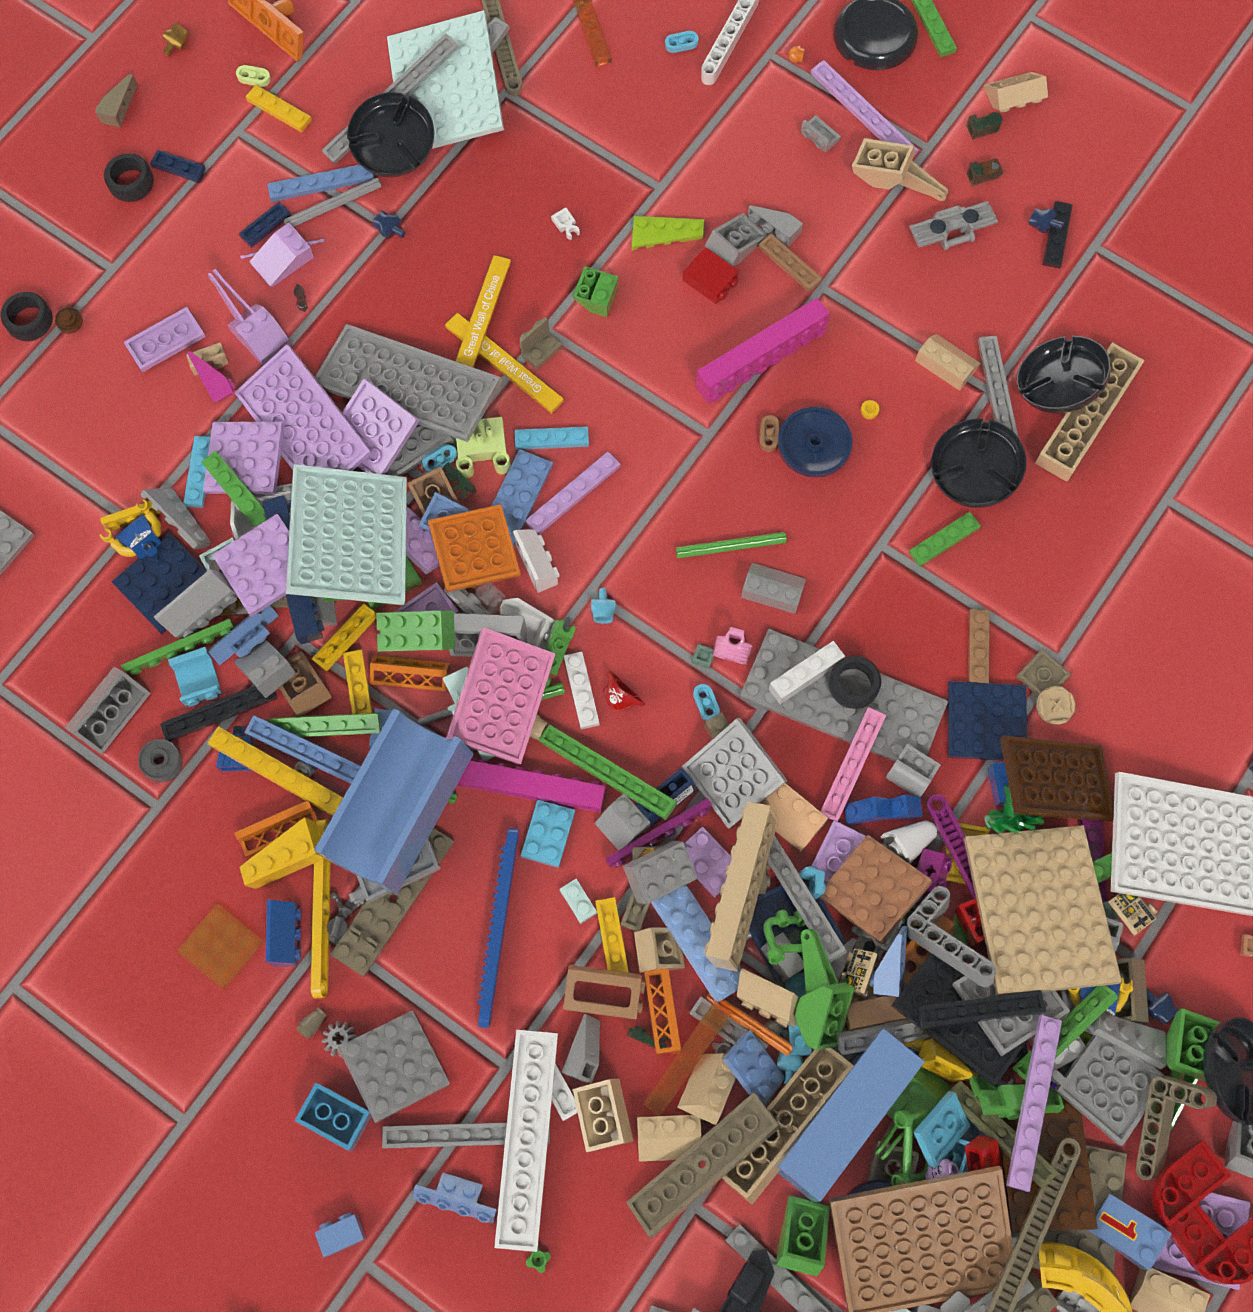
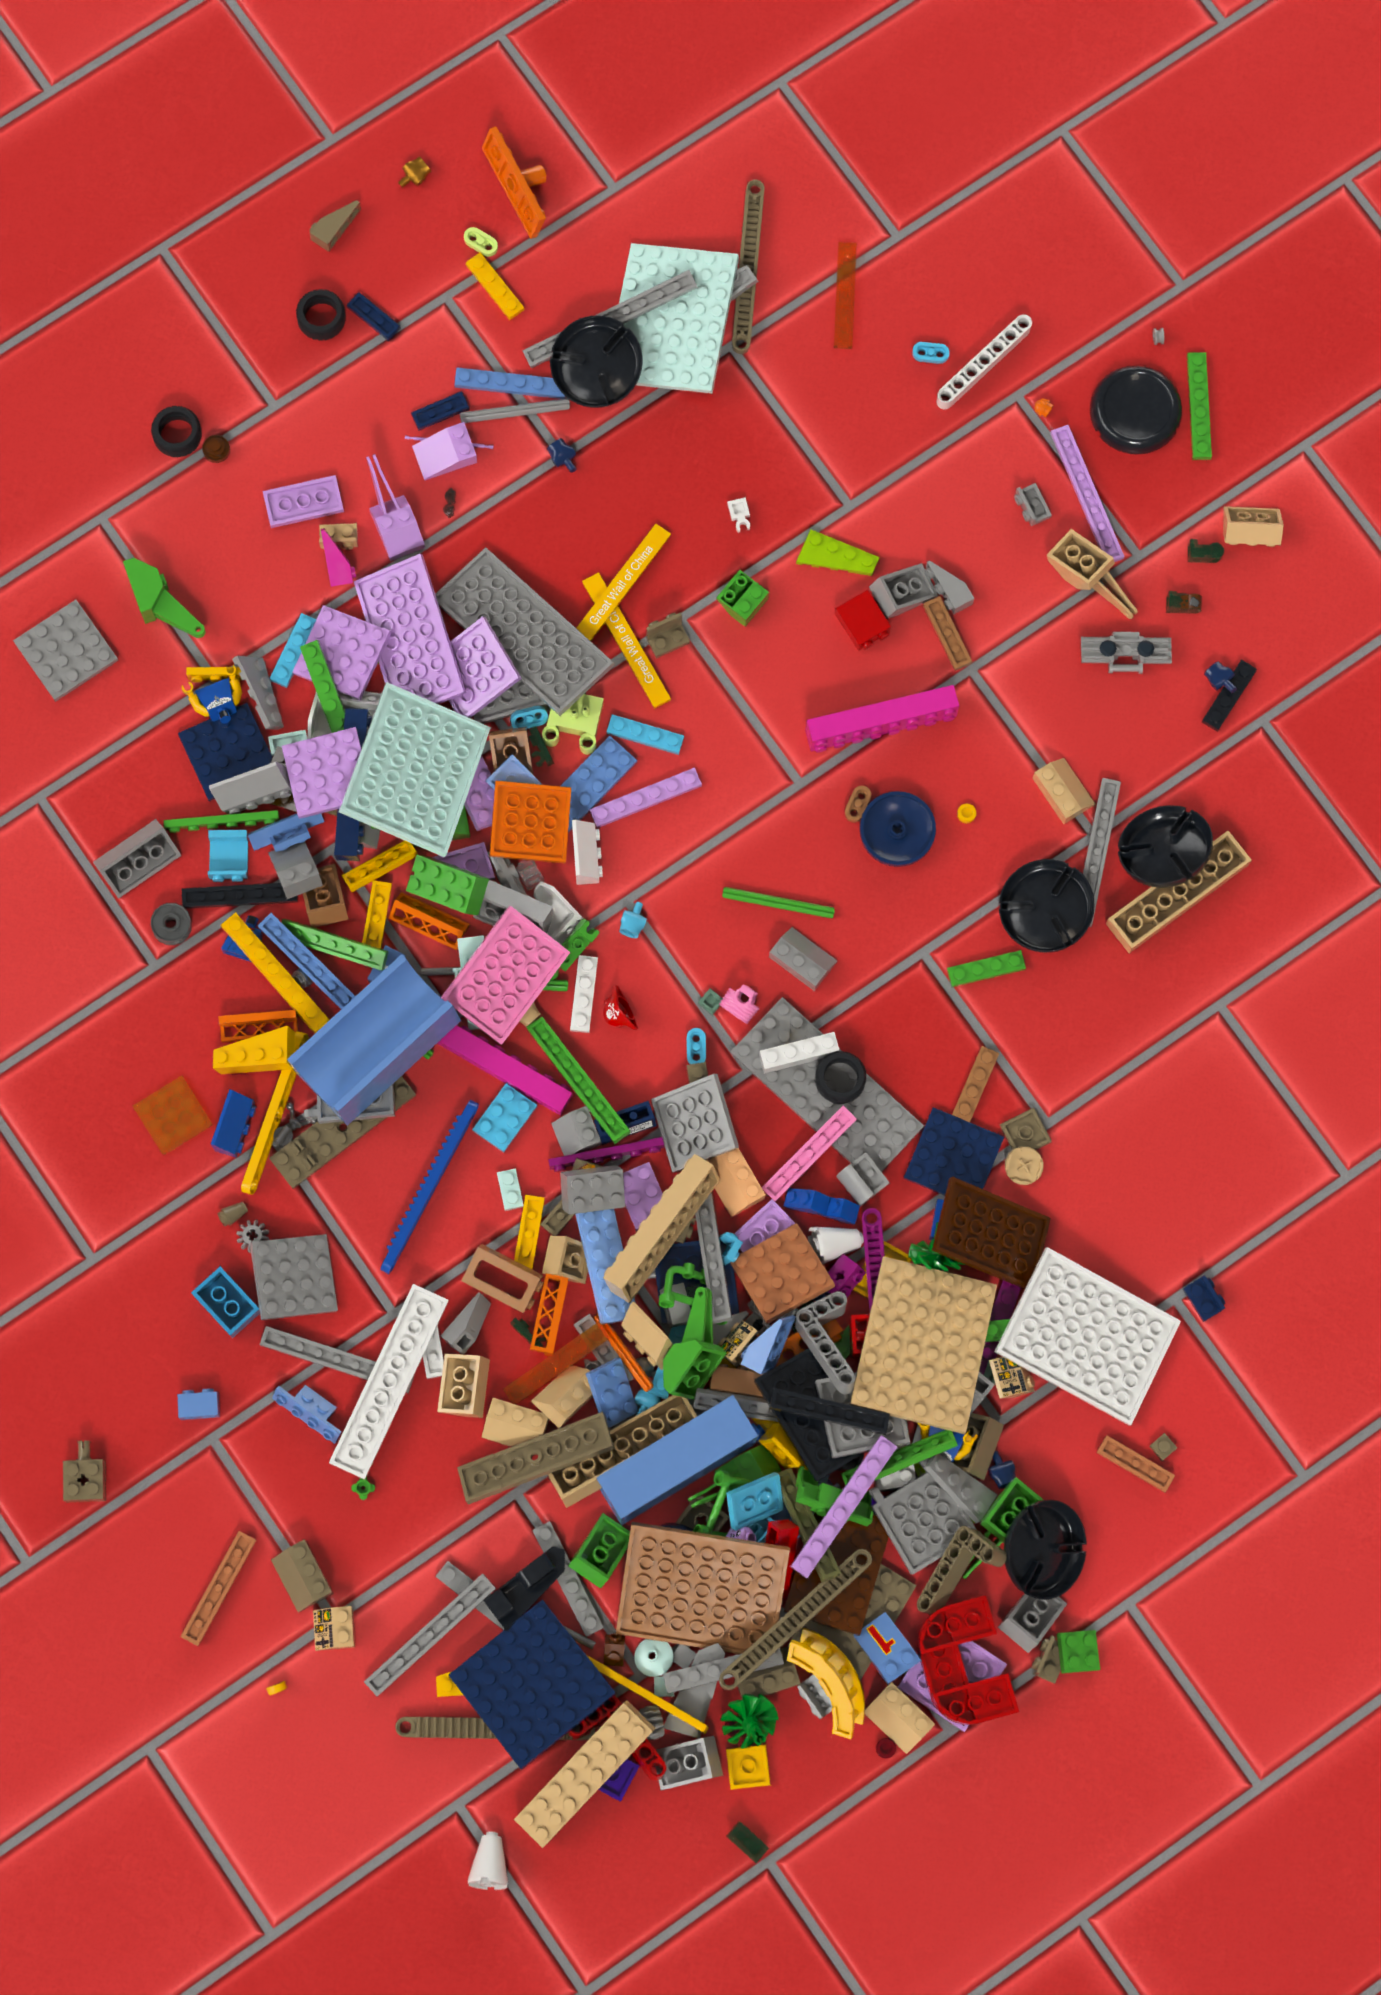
camera: 15 degrees right, 5 degrees up
none -> bright green slope [123,558,206,638]

